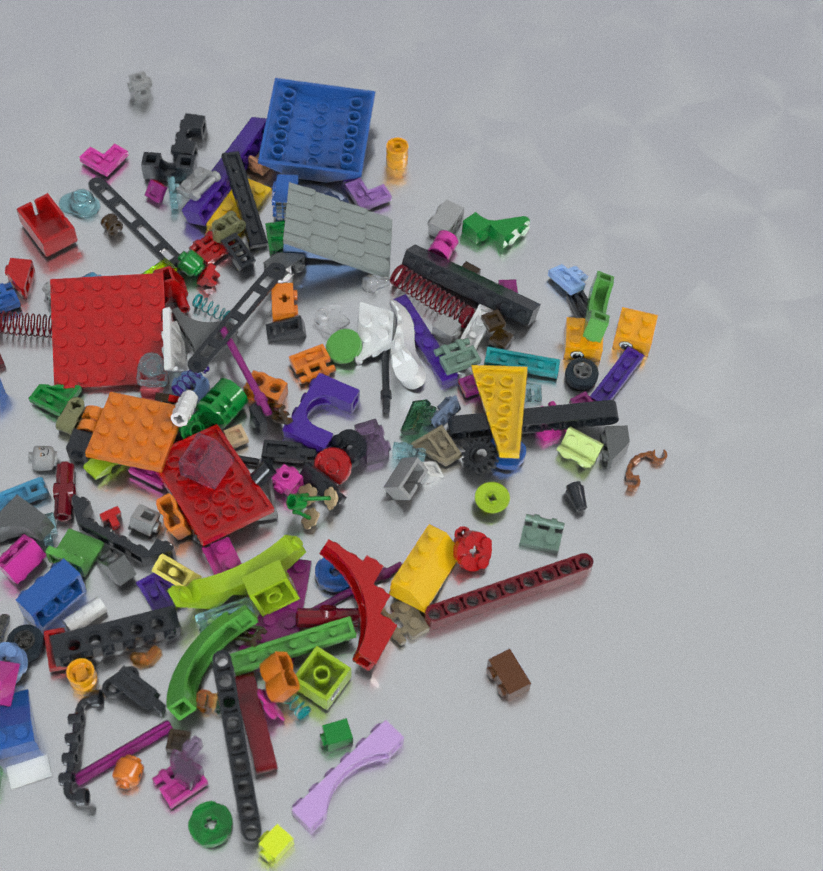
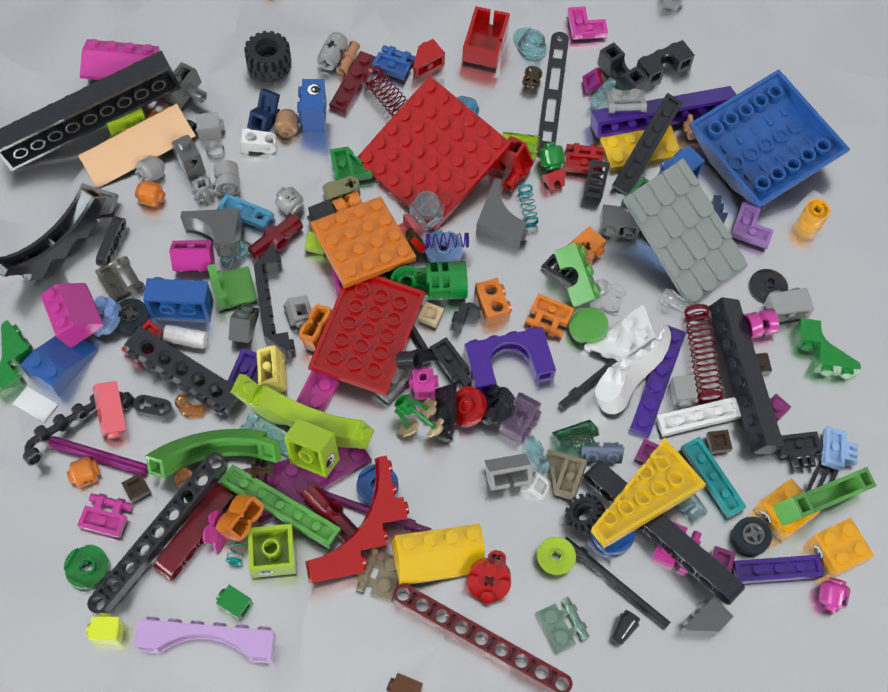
camera: 50 degrees right, 5 degrees up
light orange wheel [66,658,99,695] -> none
red tile [99,506,122,531] -> none
black hinge [110,665,166,713] -> none
white wing [161,307,187,373] -> none
clear purple brick [170,735,205,792] -> none
white axle [171,390,198,427] -> none
clear pink slope [179,432,234,489] -> none
black piece [187,262,286,373] -> none
olive piece [212,211,246,243] -> none
magenta bar [220,326,272,416] -> none
dark brown tile [268,403,293,425] -> none
sand green plate [434,338,481,376] -> none
dark brown plate [481,309,506,333] -> none
yellowish green bracket [556,427,604,468] -> none
dark orange piece [625,449,667,492] -> none
none -> coral brick [92,381,126,439]
none -> bright green arch [554,242,601,307]
none -> black bar [565,537,671,629]
none -> black dish [749,269,788,303]
none -> black hinge [778,431,823,470]
none -> dark pink head [819,577,851,612]

